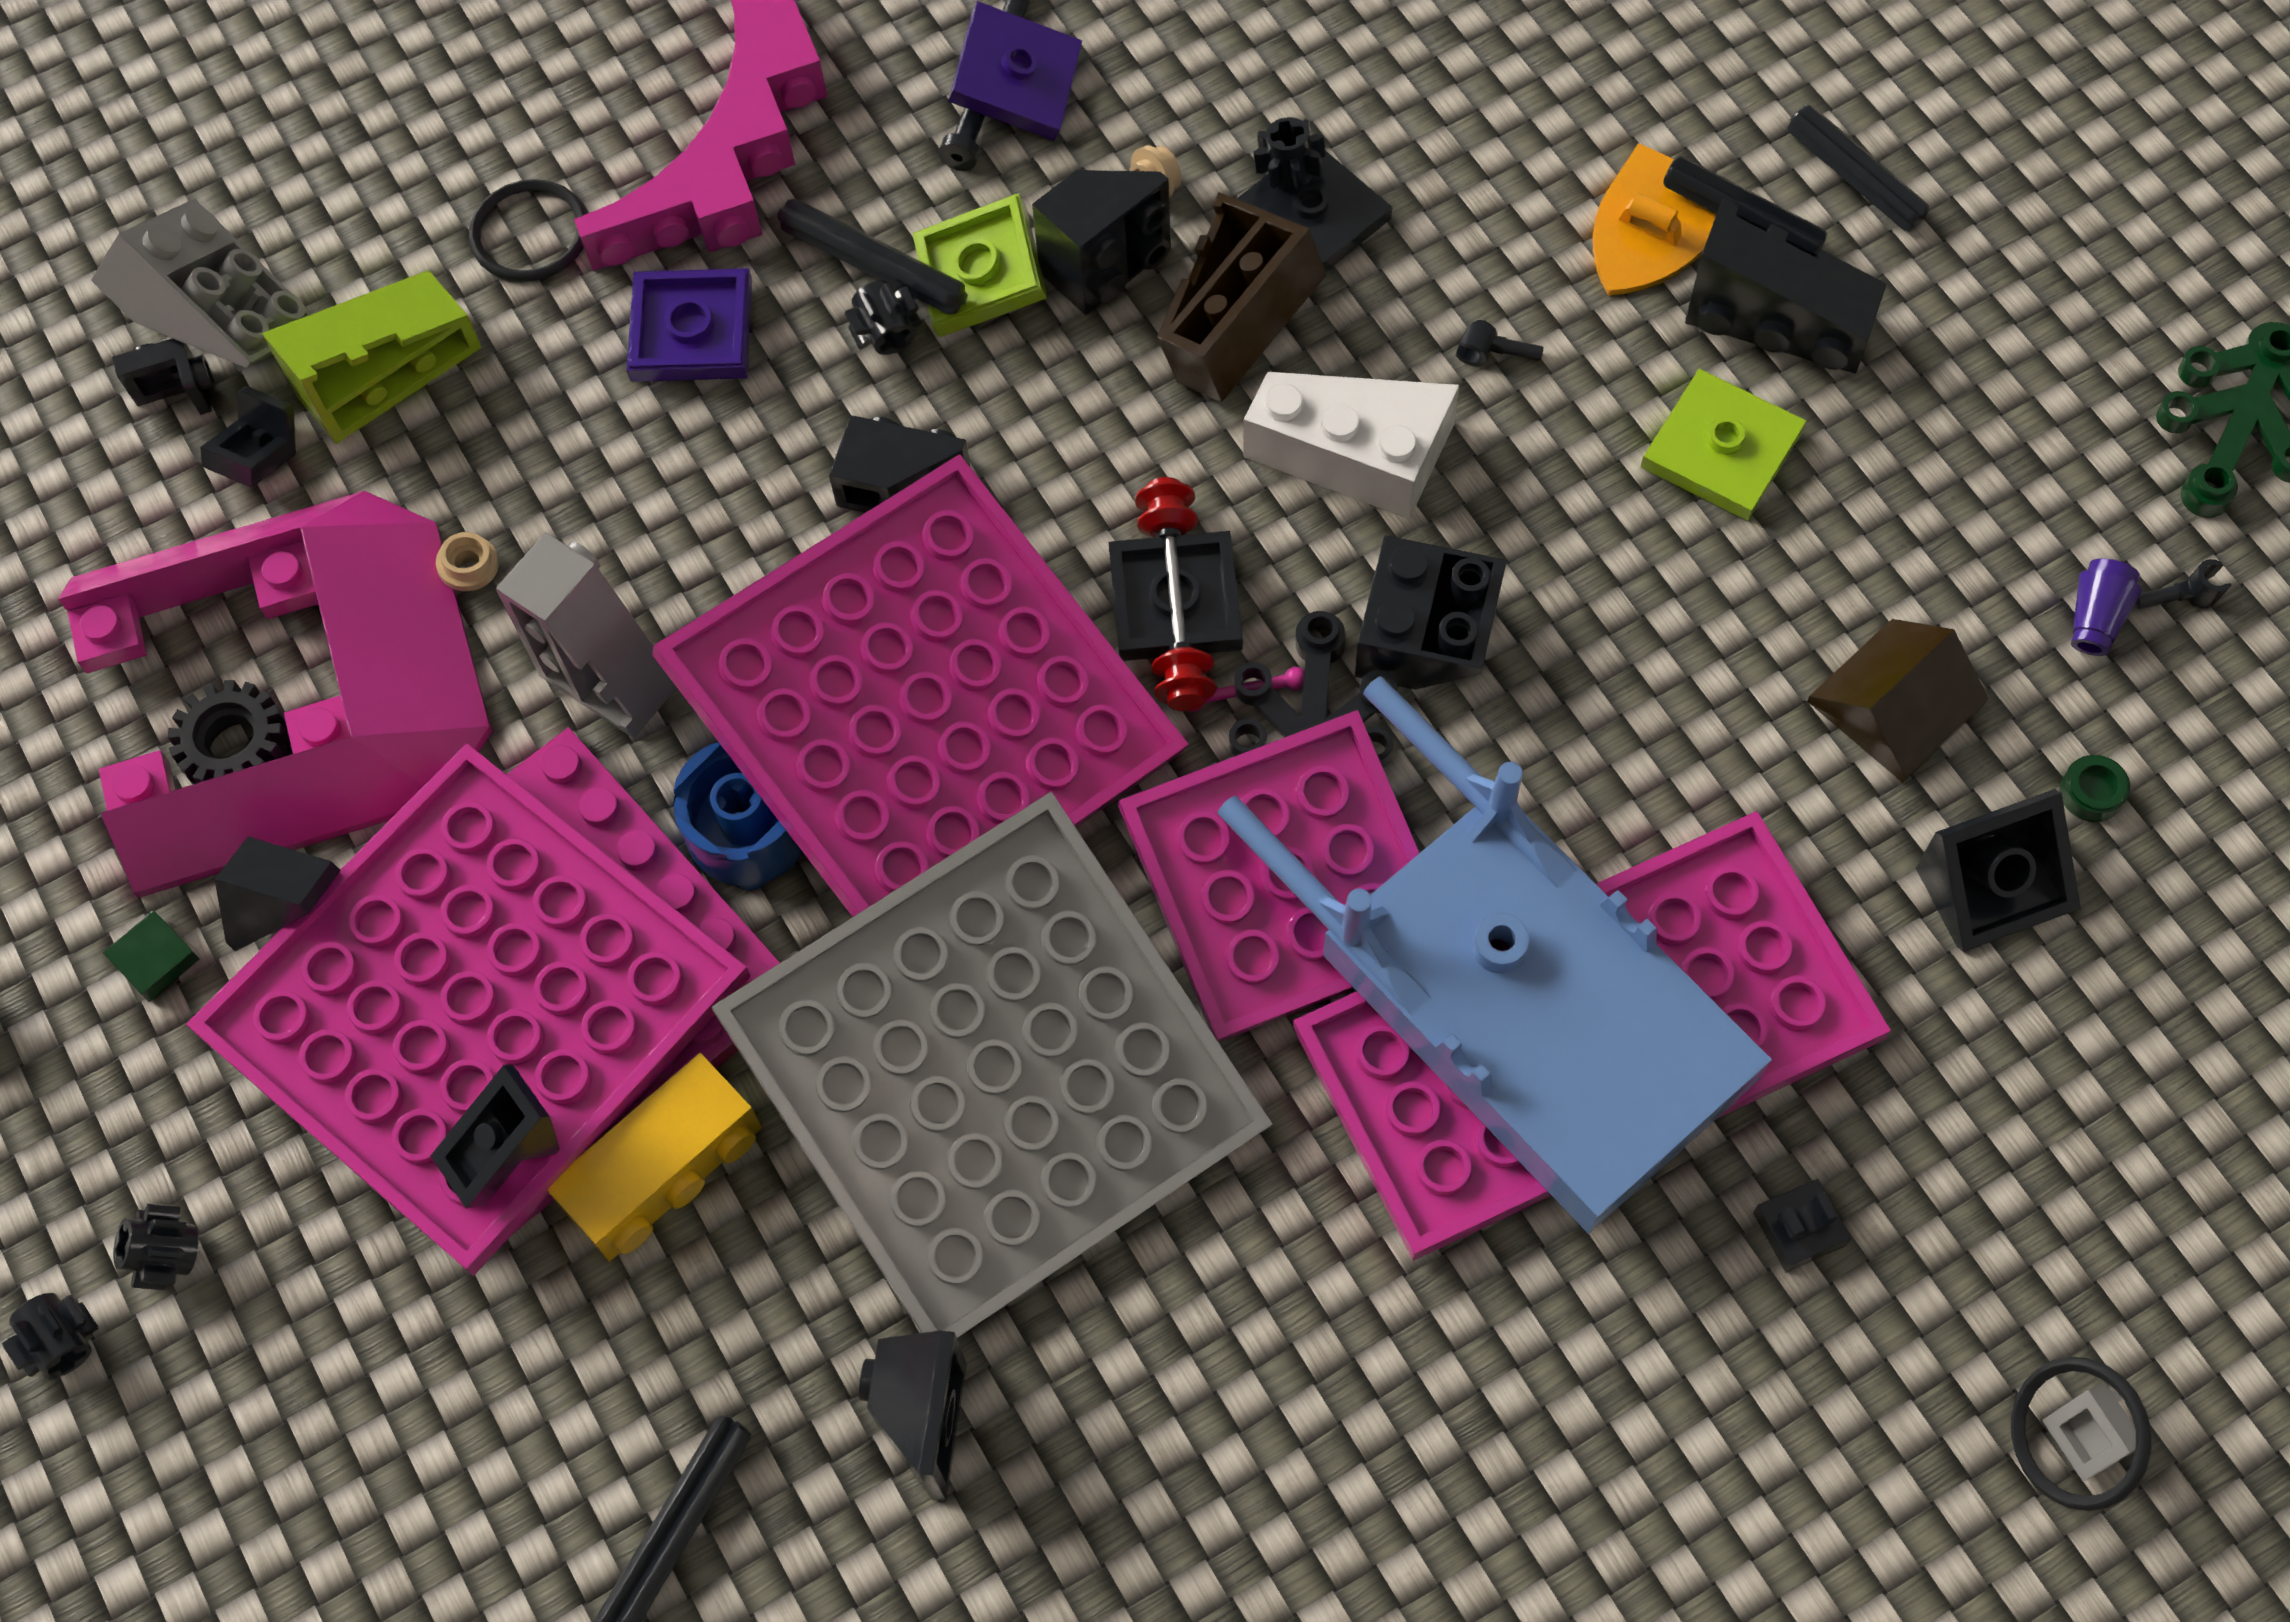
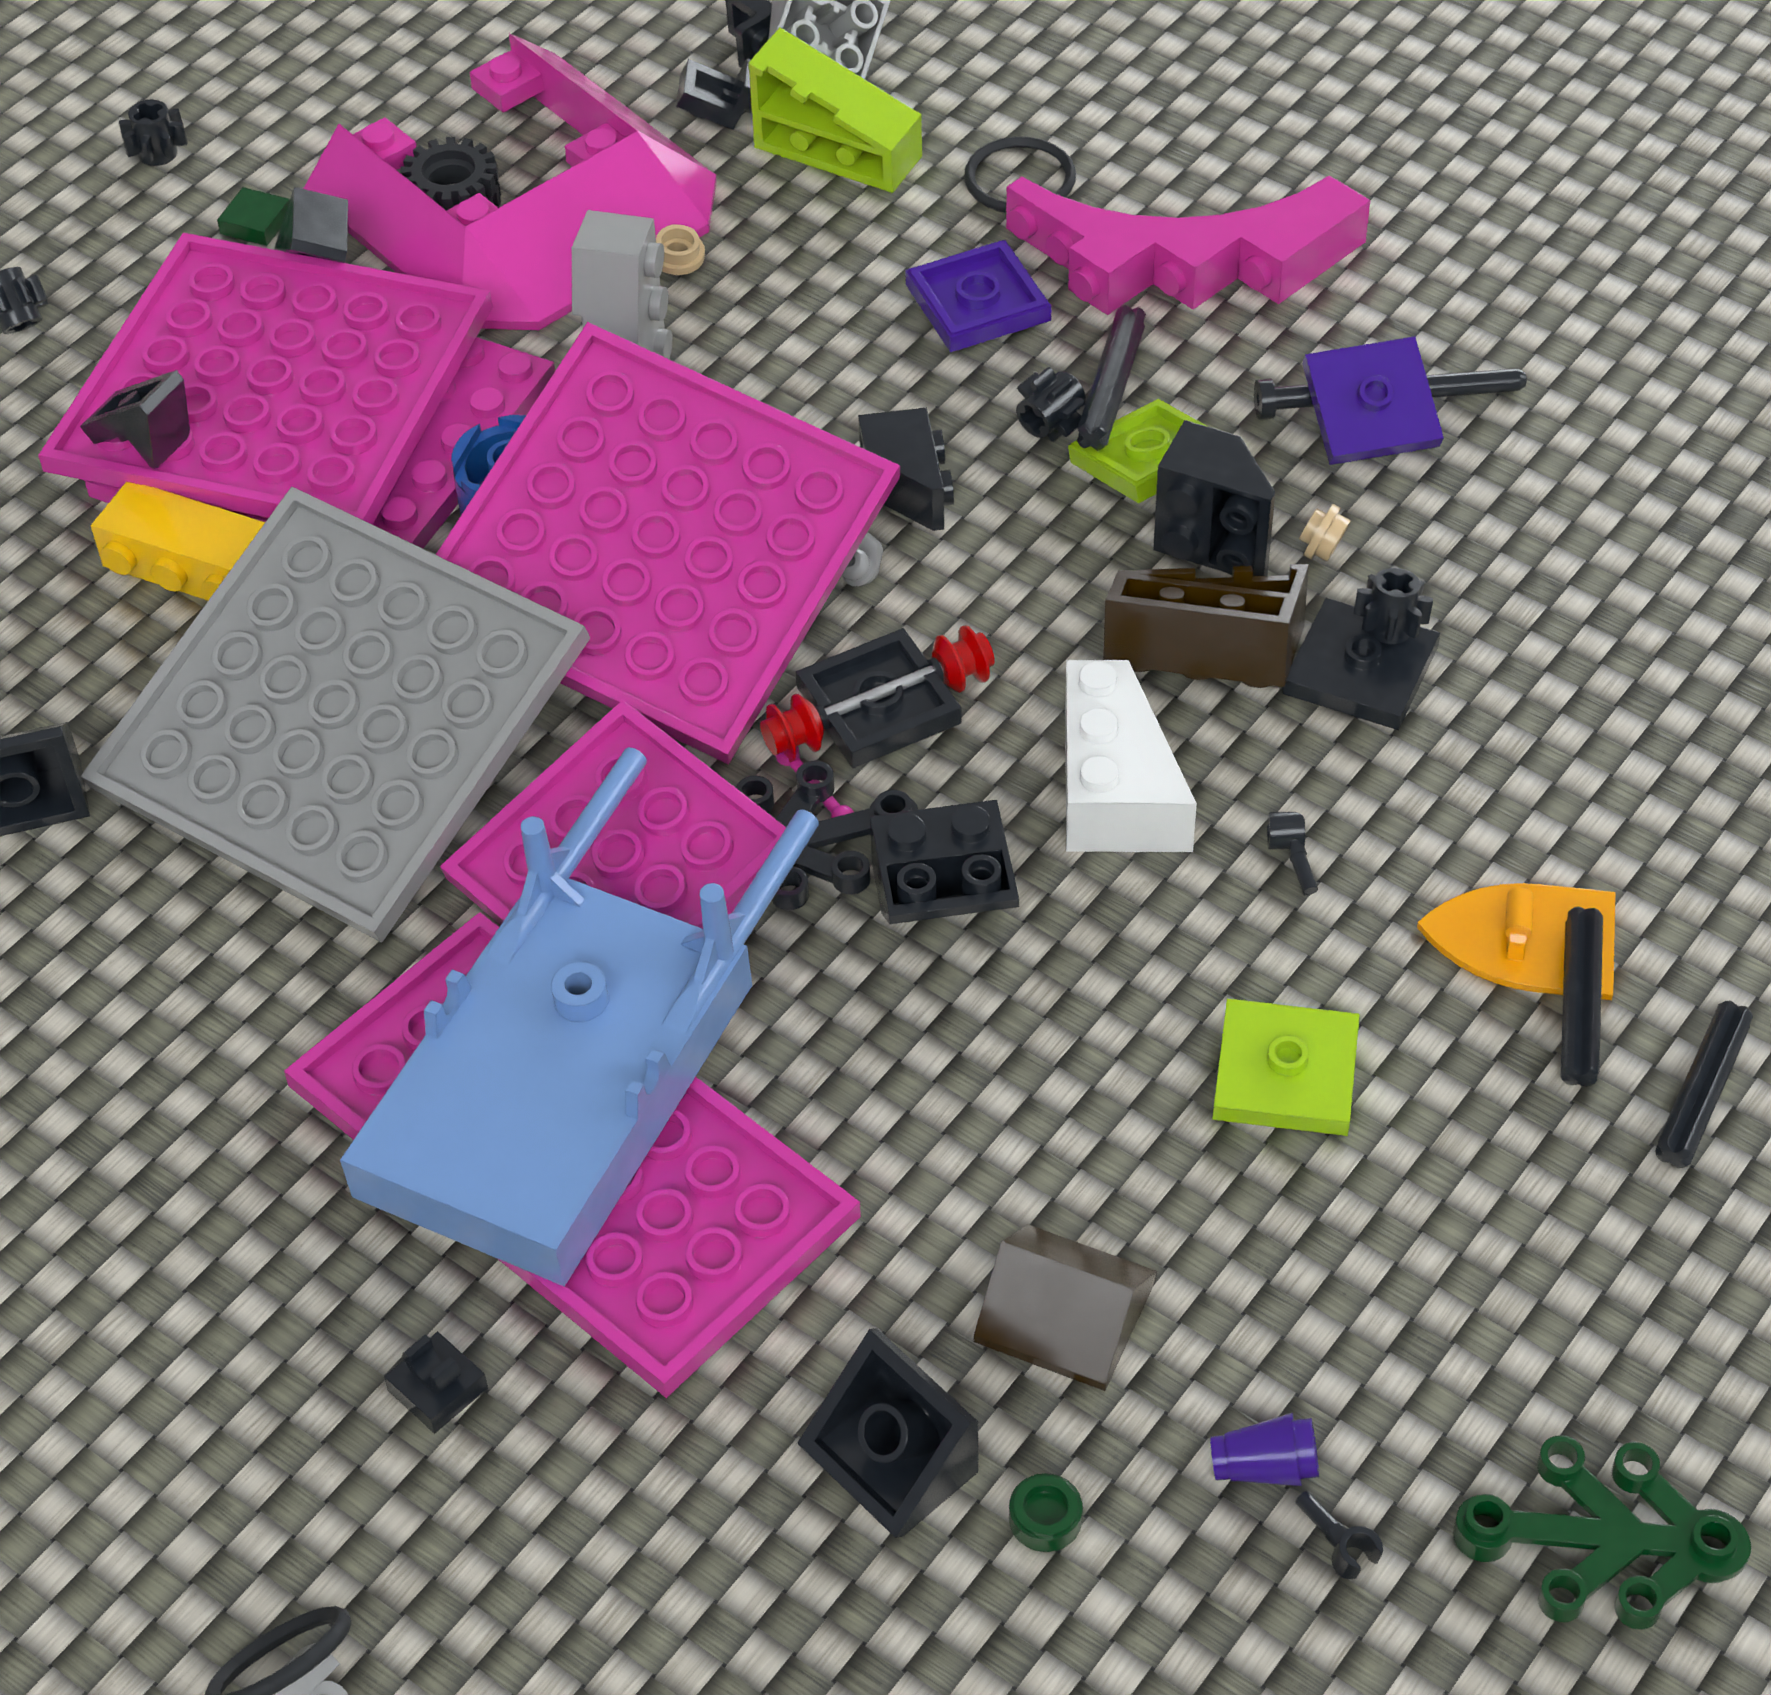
camera: 65 degrees right, 15 degrees down
black wedge [1685,198,1887,374] -> none

